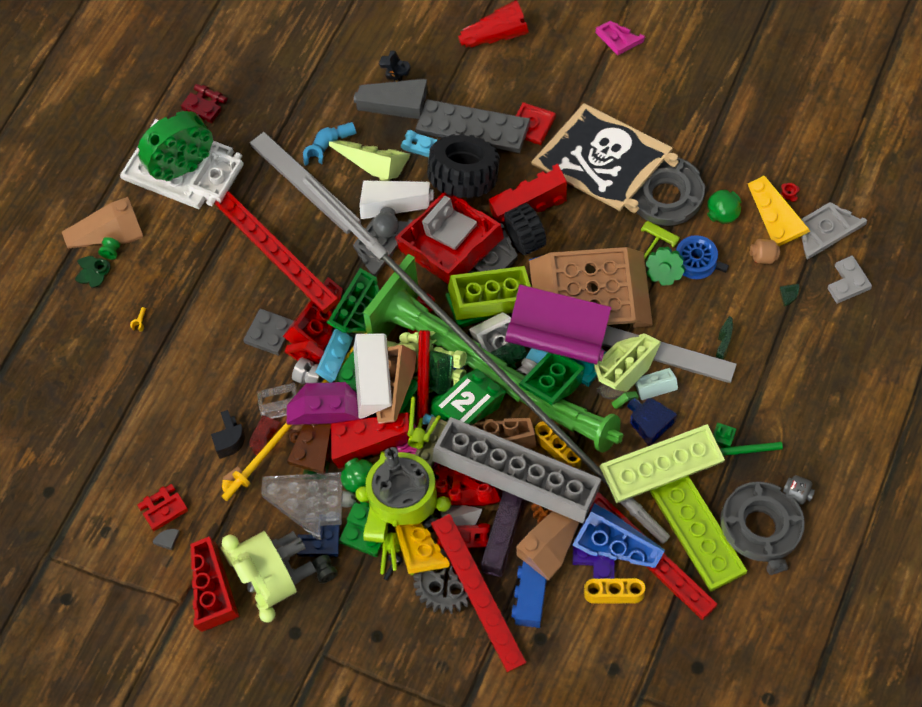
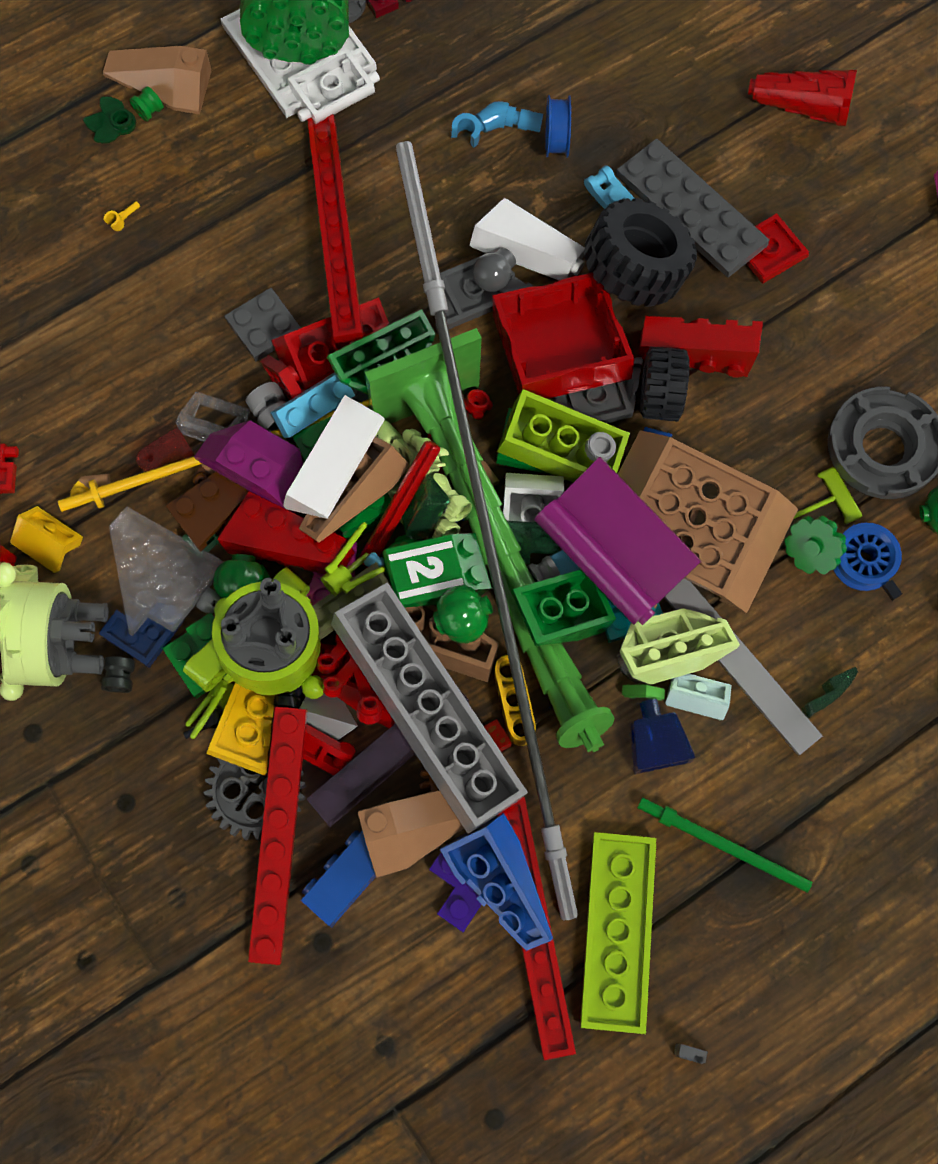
camera: 25 degrees right, 10 degrees up
black brick [211,410,245,459] -> none
light grey tile [250,132,361,234] -> none
yellowish green wedge [329,140,410,181] -> none
dark grey slope [354,79,428,119] -> none
black hips [379,51,411,82] -> none
light grey bracket [422,196,477,250] -> none
flag [531,103,679,213] -> none
yellow beam [584,579,645,603] -> none
yellowish green plate [599,424,725,503] -> none
green tile [713,422,736,447] -> none
dark grey piece [720,482,804,562] -> none
dark grey head [783,475,815,505] -> none
none -> yellow panel [10,506,83,573]
none -> green plant [433,585,493,644]
none -> blue wheel [545,95,571,158]
none -> light grey tile [585,432,616,462]

